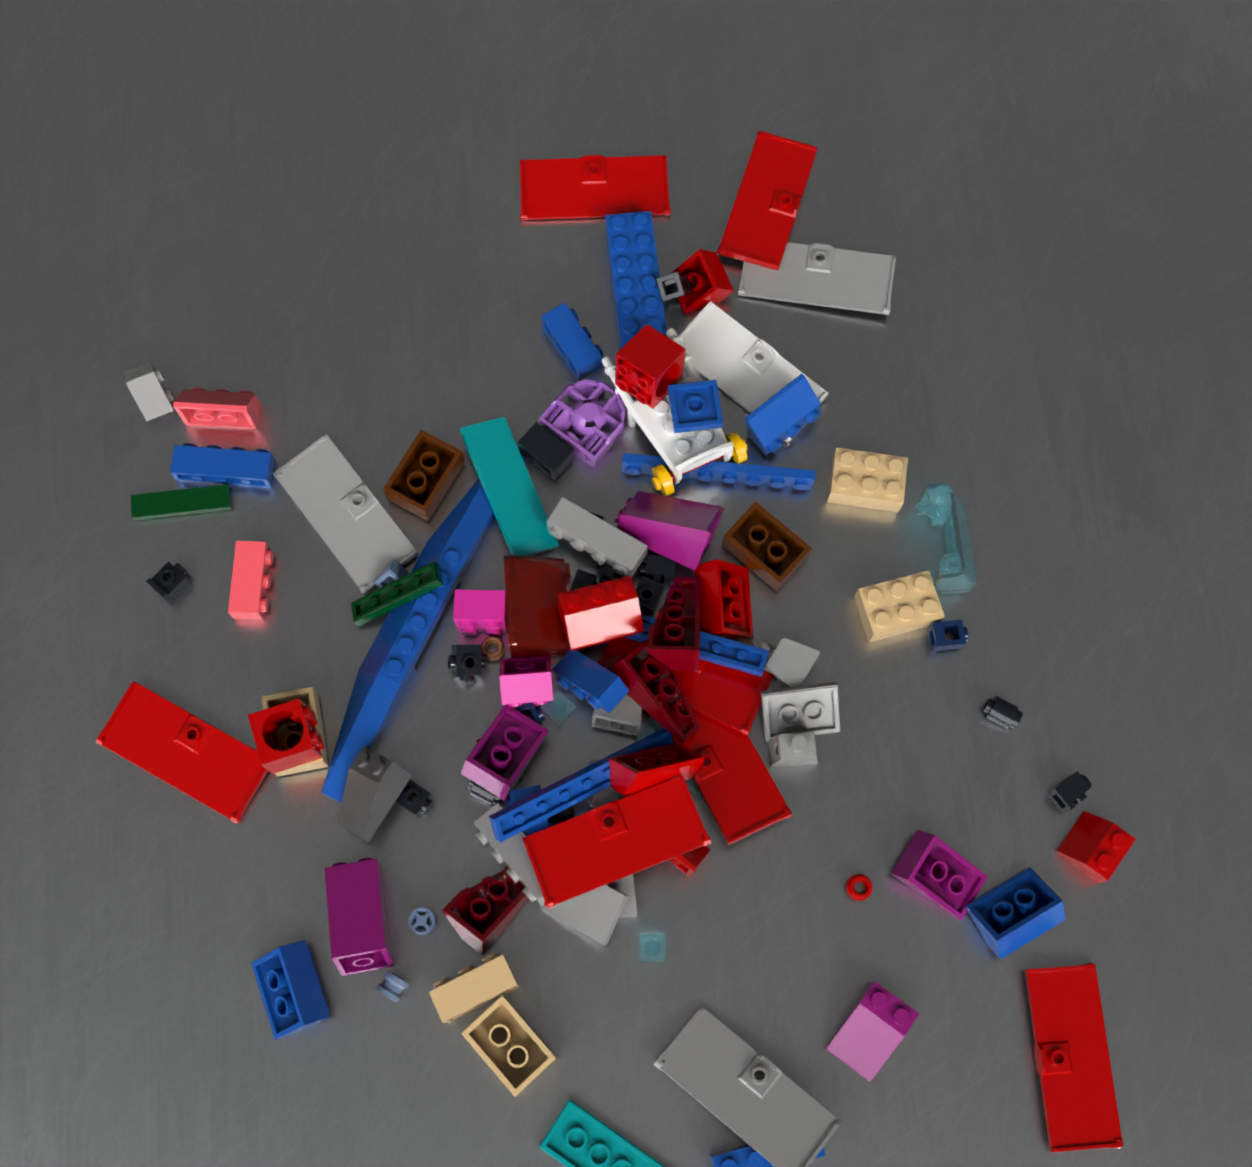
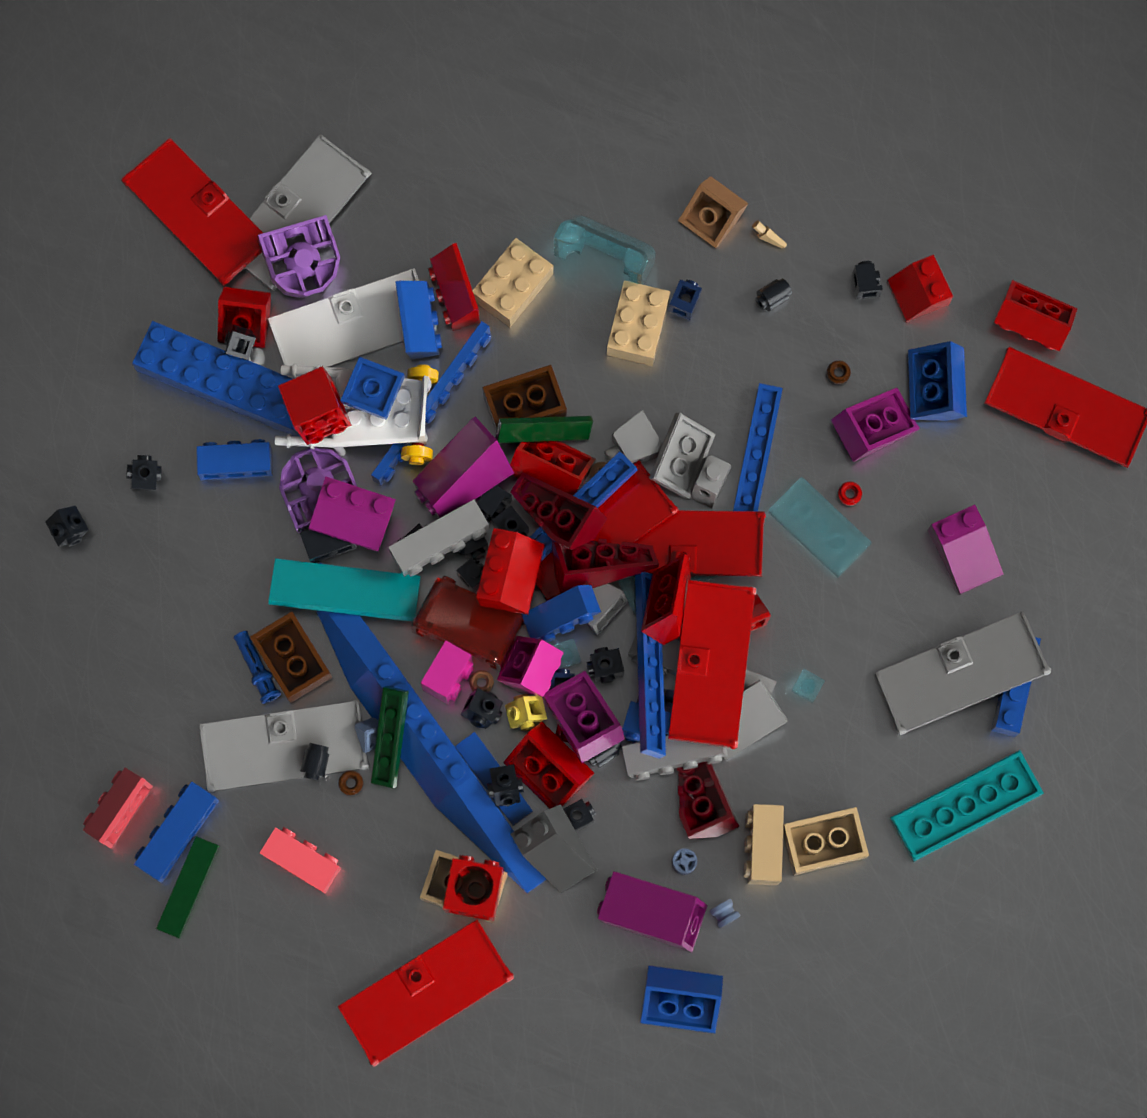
camera: 60 degrees left, 5 degrees up
light grey brick [123,361,175,422] -> none
black brick [146,561,191,604] -> none
red door [520,155,671,221] -> none
none -> black brick [45,505,89,547]
none -> black brick [126,455,162,490]
none -> blue pin [233,631,282,704]
none -> medium lavender connector [257,215,340,298]
none -> black brick [300,743,330,781]
none -> magenta slope [308,476,396,552]
none -> reddish brown plate [338,771,363,796]
none -> red slope [428,243,480,331]
none -> blue tile [455,732,533,826]
none -> black brick [487,764,524,807]
none -> dark green tile [495,416,593,443]
none -> red slope [503,721,595,809]
none -> light yellow brick [505,694,547,731]
none -> black brick [586,647,625,684]
none -> medium nougat slope [678,176,749,248]
none -> blue plate [733,383,783,512]
none -> tan bar [752,220,787,248]
none -> clear light blue tile [768,477,872,578]
none -> reddish brown plate [827,360,851,384]
none -> red slope [994,280,1078,351]

